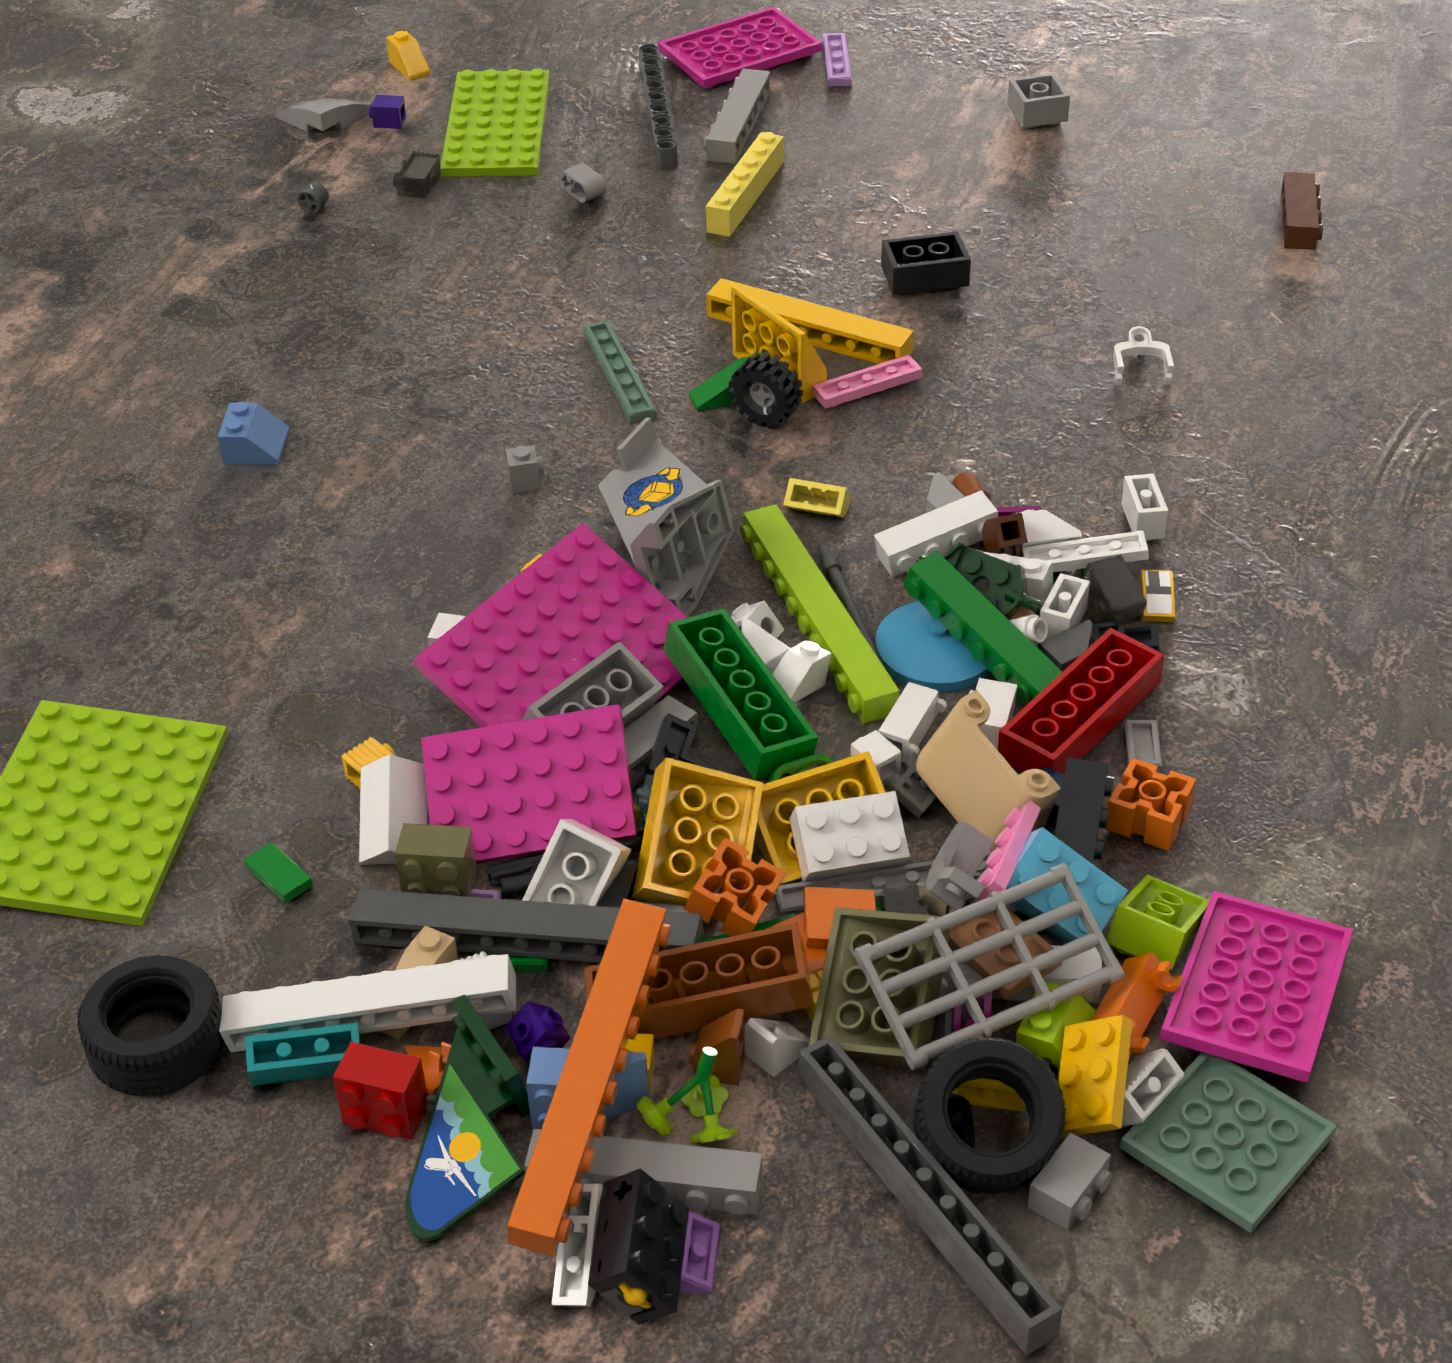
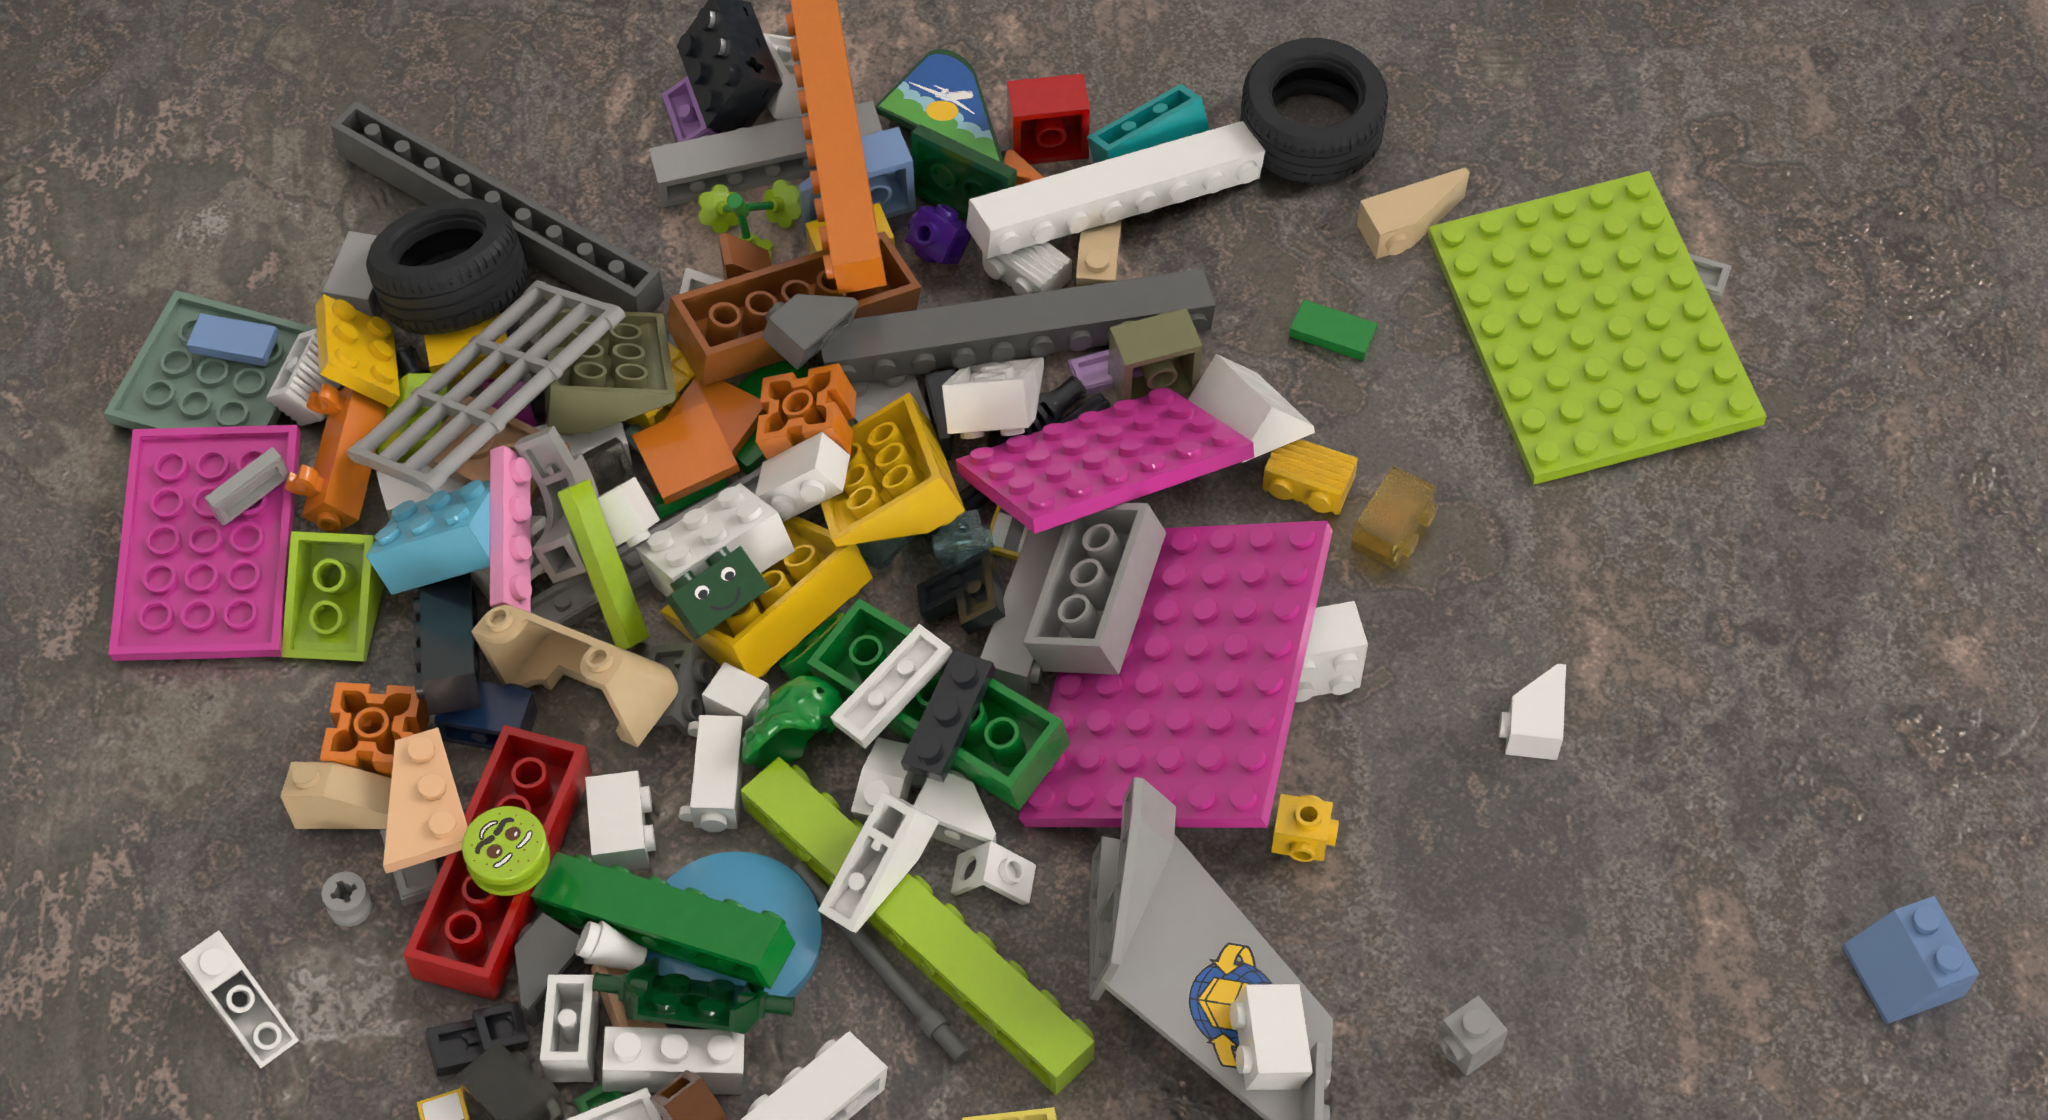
camera: 155 degrees right, 15 degrees up
none -> white slope [178,930,299,1069]
none -> medium blue tile [186,313,279,367]
none -> light grey tile [204,447,289,526]
none -> tan slope [280,762,391,829]
none -> light grey wheel [321,871,372,927]
none -> light nougat wing [383,727,468,874]
none -> lime head [462,806,550,896]
none -> lime tile [557,479,649,649]
none -> white brick [597,477,660,548]
none -> dark green brick [665,546,770,641]
none -> green piece [741,676,844,768]
none -> white brick [755,431,850,522]
none -> dark grey slope [762,294,859,370]
none -> white slope [818,791,940,933]
none -> white plate [830,624,953,749]
none -> black plate [900,650,996,783]
none -> white brick [1230,984,1313,1090]
none -> clear yellow brick [1351,466,1438,569]
none -> tan slope [1357,167,1469,259]
none -> white slope [1498,664,1566,760]

